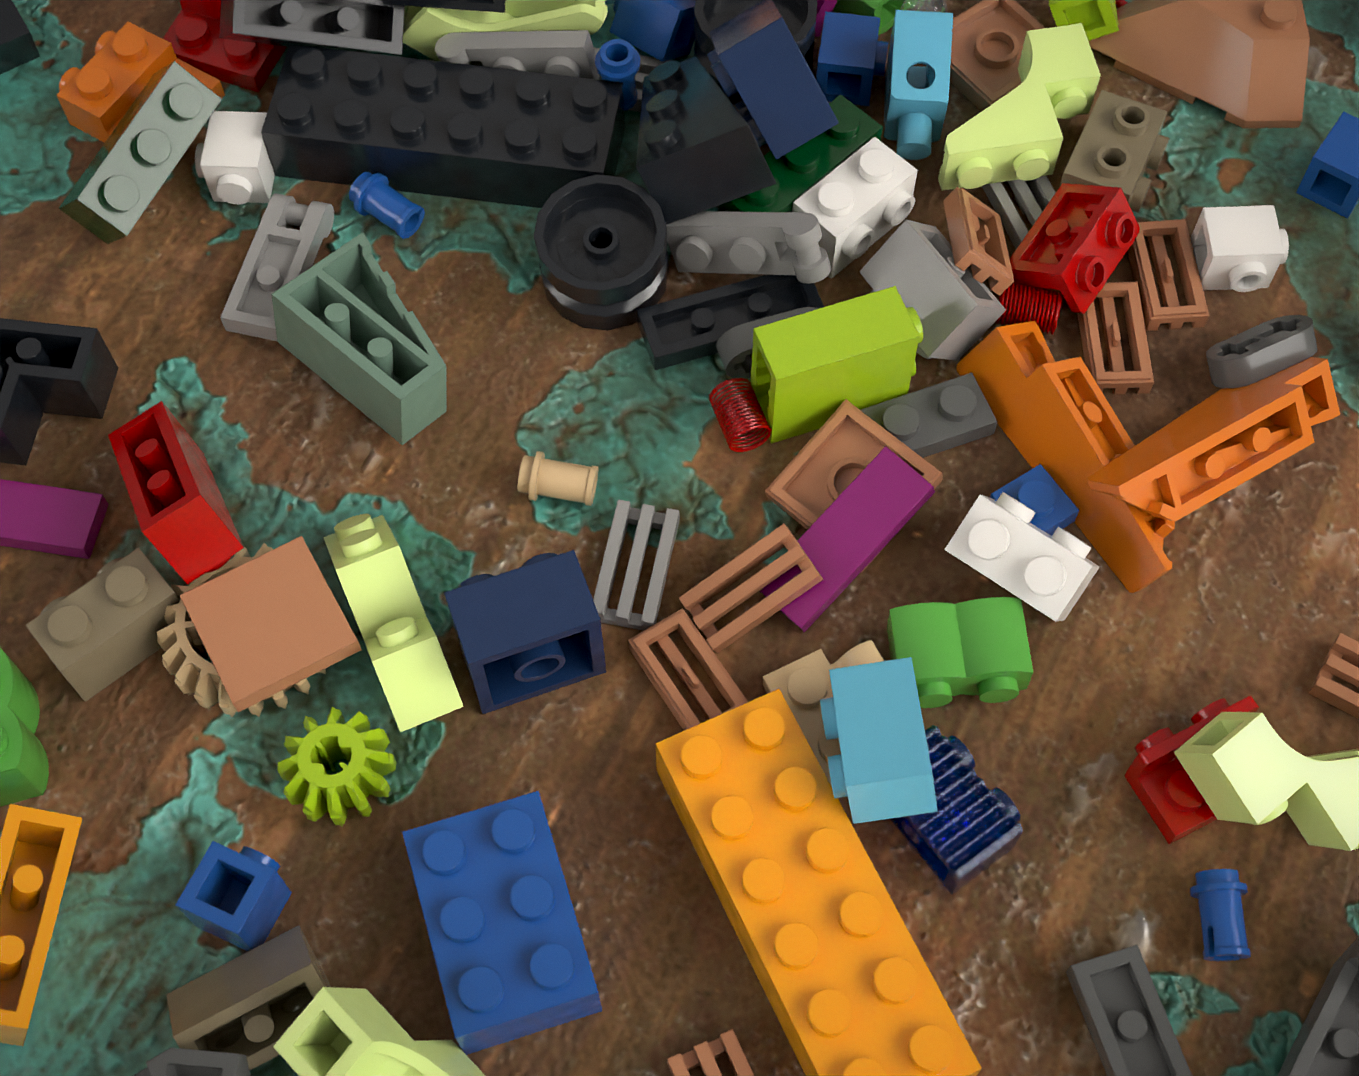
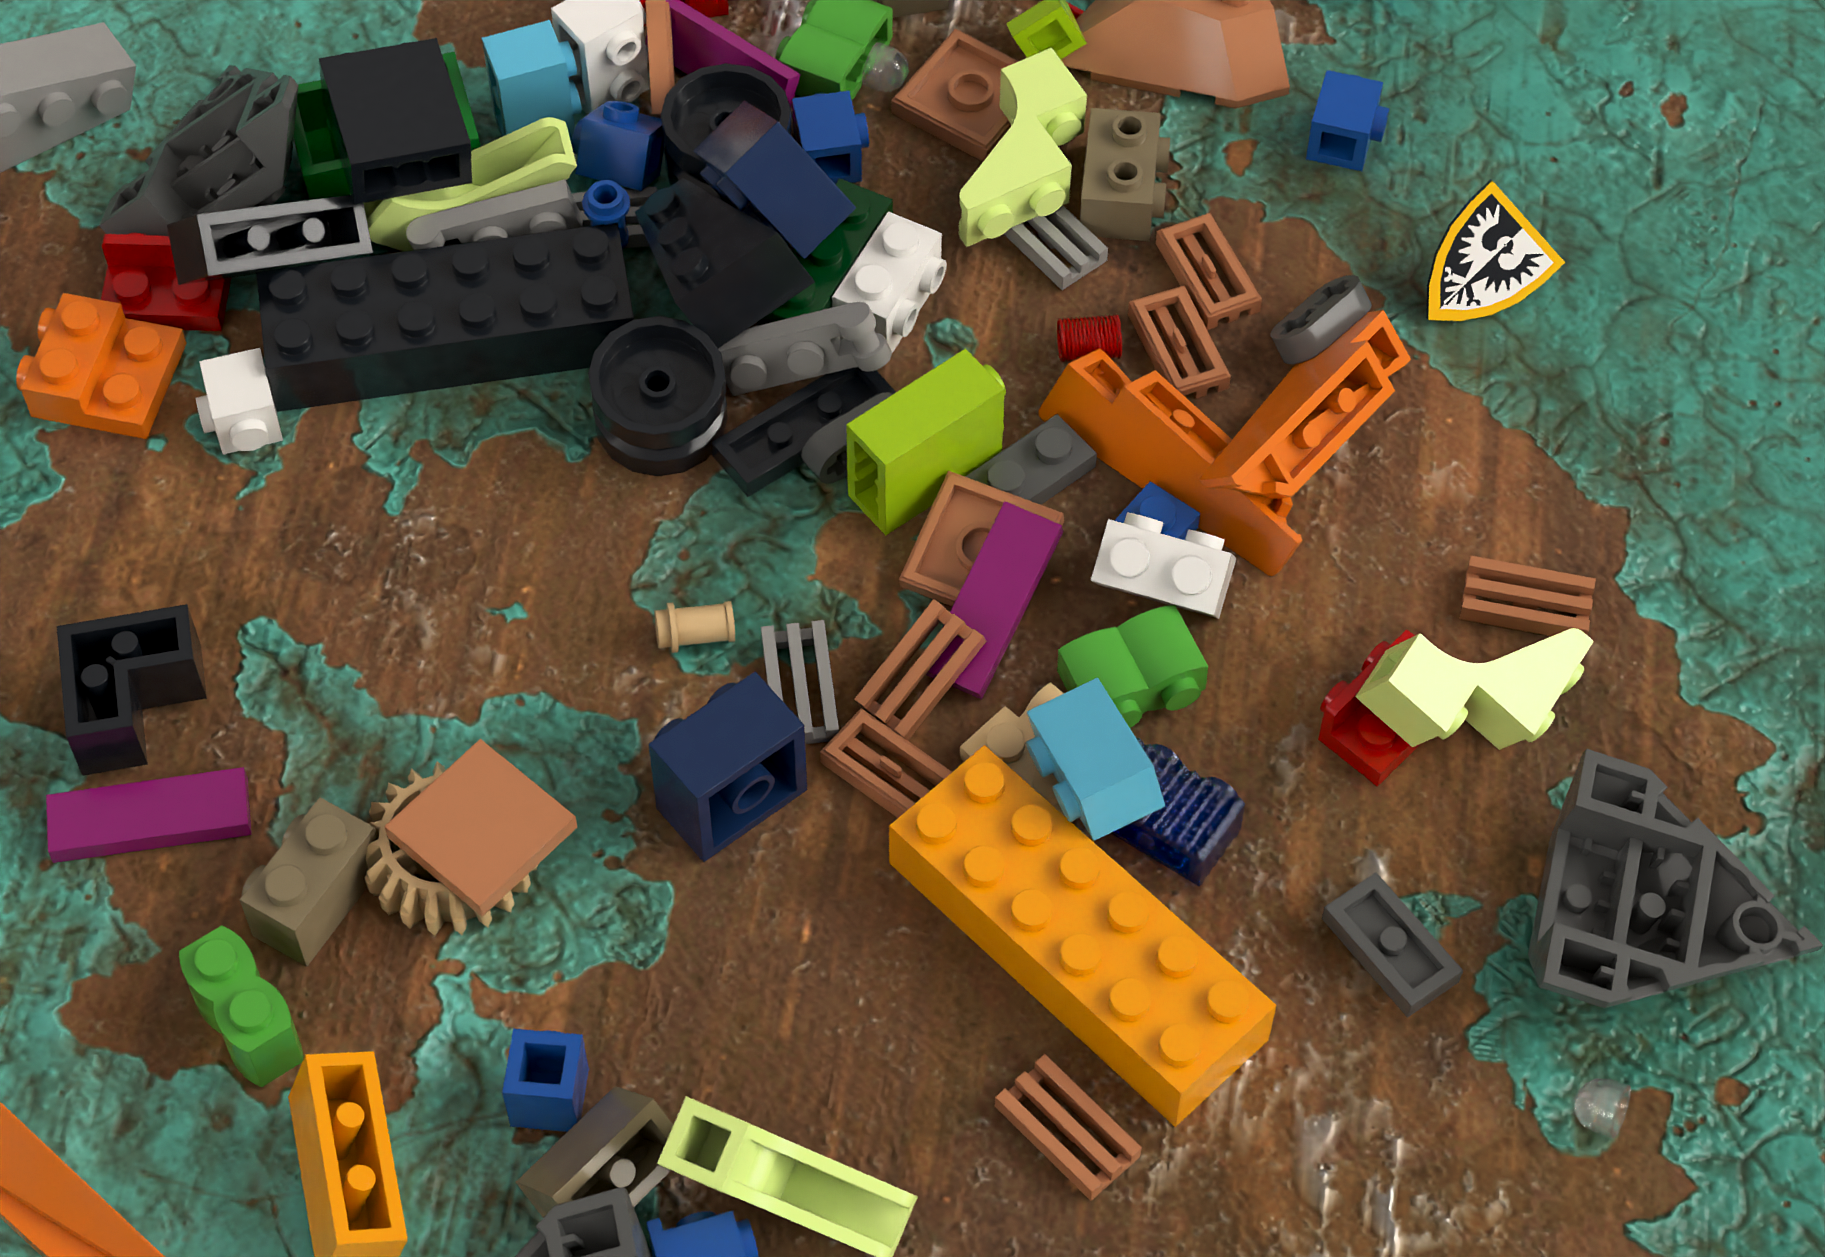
camera: 20 degrees left, 5 degrees down
brick [59,61,222,244] -> none
red brick [108,401,244,585] -> none
light grey plate [220,193,334,341] -> none
sand green wedge [271,232,447,445] -> none
lime gear [277,706,396,827] -> none
yellowish green arch [323,514,464,732] -> none
blue pin [349,172,425,239] -> none
blue brick [402,791,602,1055] -> none
red piece [709,378,771,452] -> none
light grey brick [860,219,1006,361] -> none
medium azure torso [883,10,953,160] -> none
nougat tile [943,187,1014,296] -> none
red bracket [1010,183,1140,314] -> none
white brick [1190,205,1289,292] -> none
blue pin [1190,869,1251,961] -> none

